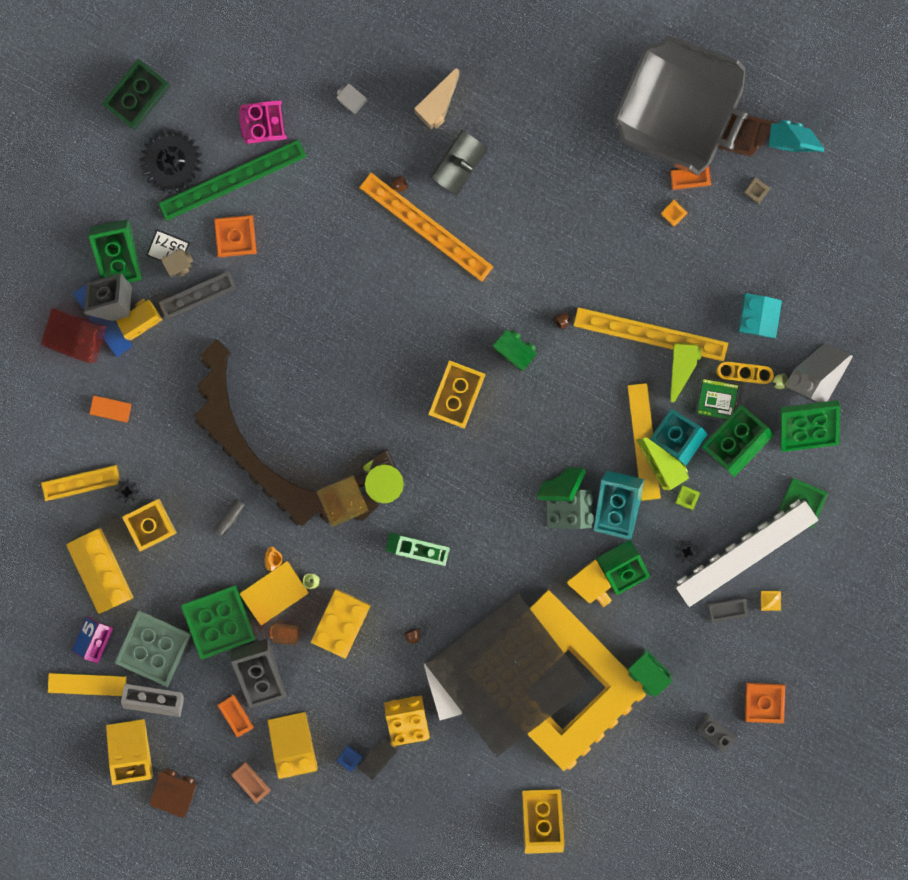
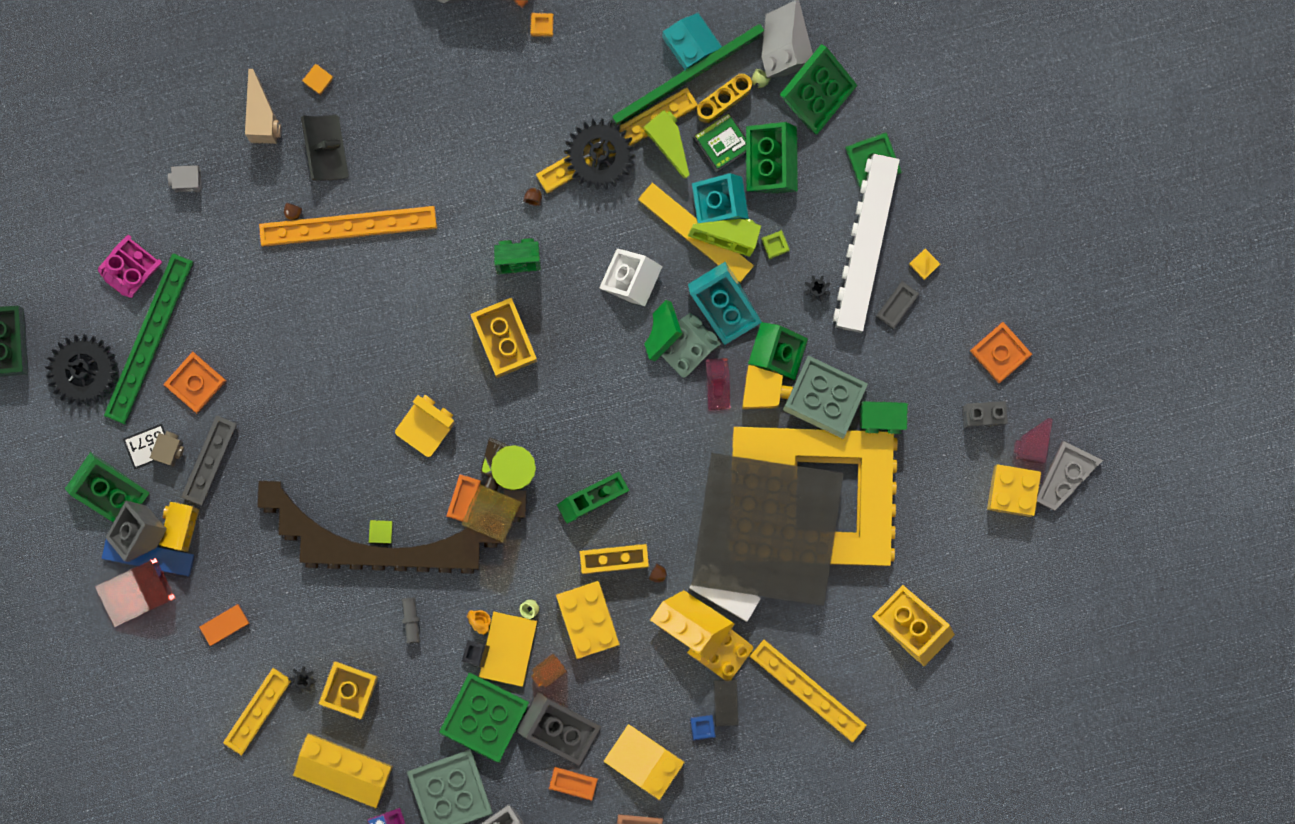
camera: 45 degrees left, 5 degrees down
none -> light orange tile [302,64,333,95]
none -> lime tile [369,520,393,544]
none -> yellow bracket [395,395,455,457]
none -> orange tile [446,474,481,523]
none -> black tile [462,640,490,668]
none -> black gear [563,118,636,190]
none -> yellow brick [580,544,649,574]
none -> white slope [600,248,663,306]
none -> green tile [612,24,765,126]
none -> yellow slope [650,590,735,661]
none -> clear pink slope [706,358,730,410]
none -> yellow tile [749,639,867,743]
none -> sand green plate [783,355,868,439]
none -> yellow brick [987,464,1041,517]
none -> clear pink slope [1014,418,1053,464]
none -> light grey wing [1037,441,1103,511]

